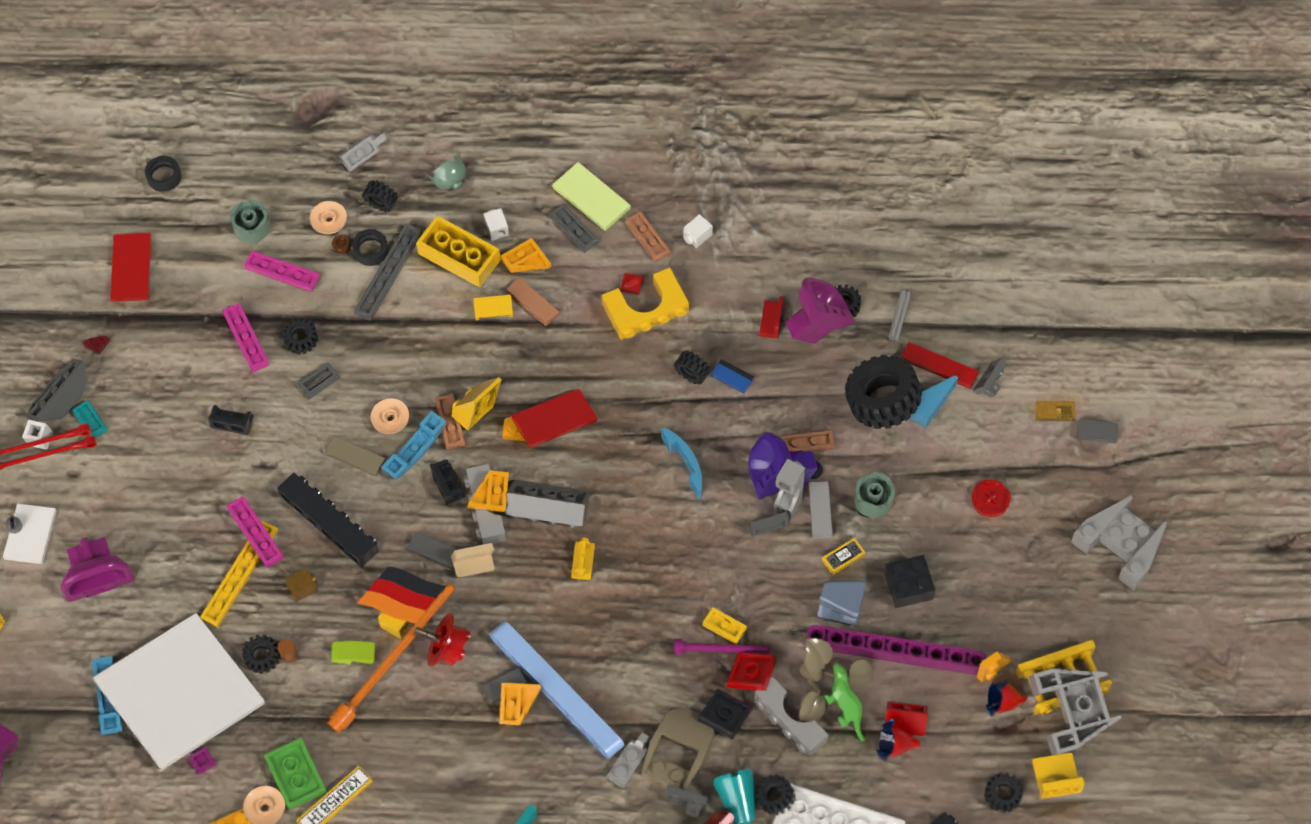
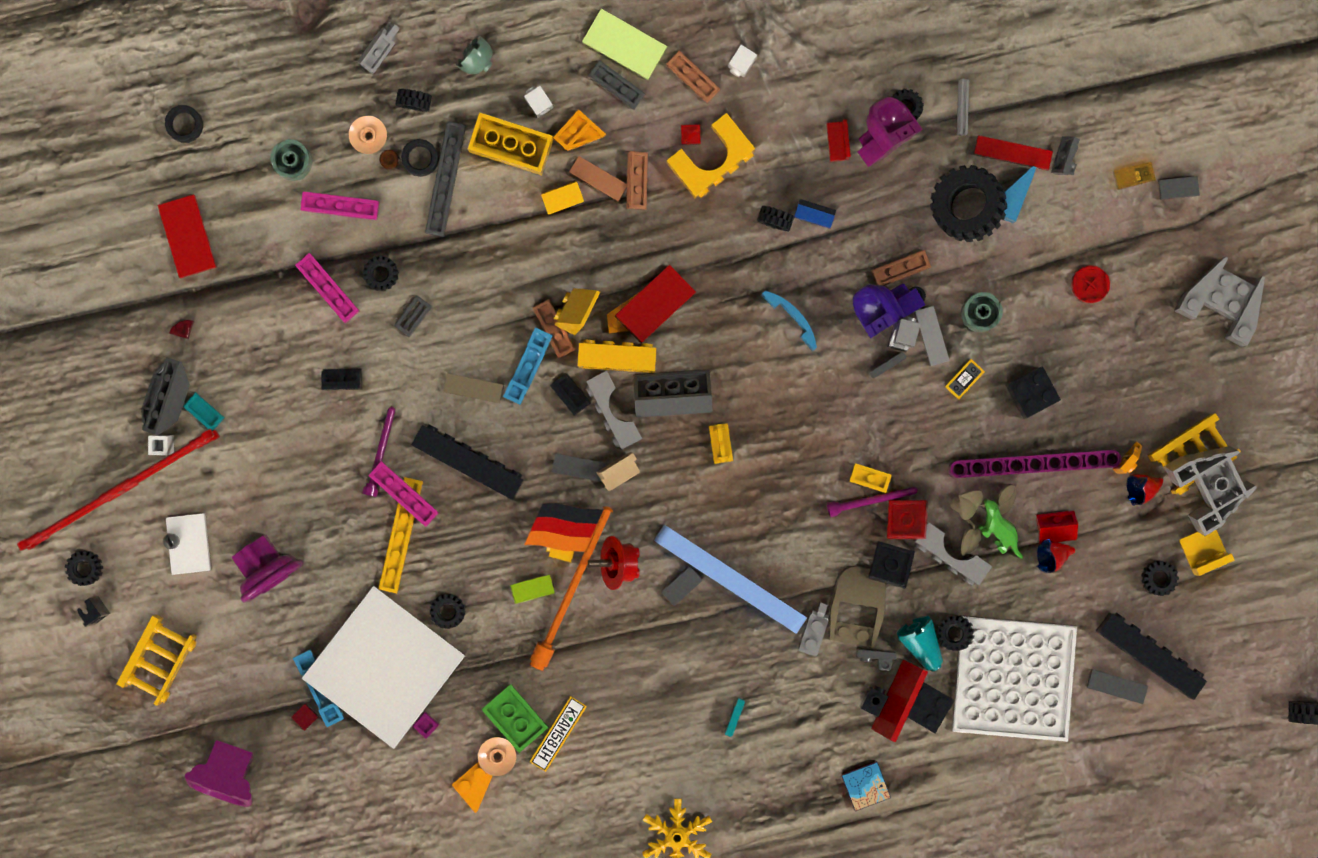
camera: 15 degrees left, 25 degrees up
dark orange piece [278,639,297,663] -> none
pearl gold brick [285,568,318,602] -> none
light nougat dish [371,398,409,434] -> none
light orange wing [467,470,509,512] -> none
light orange wing [499,683,542,725] -> none
sand blue piece [817,580,866,626] -> none
none -> dark red tile [291,703,319,731]
none -> magenta piece [362,406,395,497]
none -> yellow brick [578,340,657,373]
none -> nougat tile [626,151,648,210]

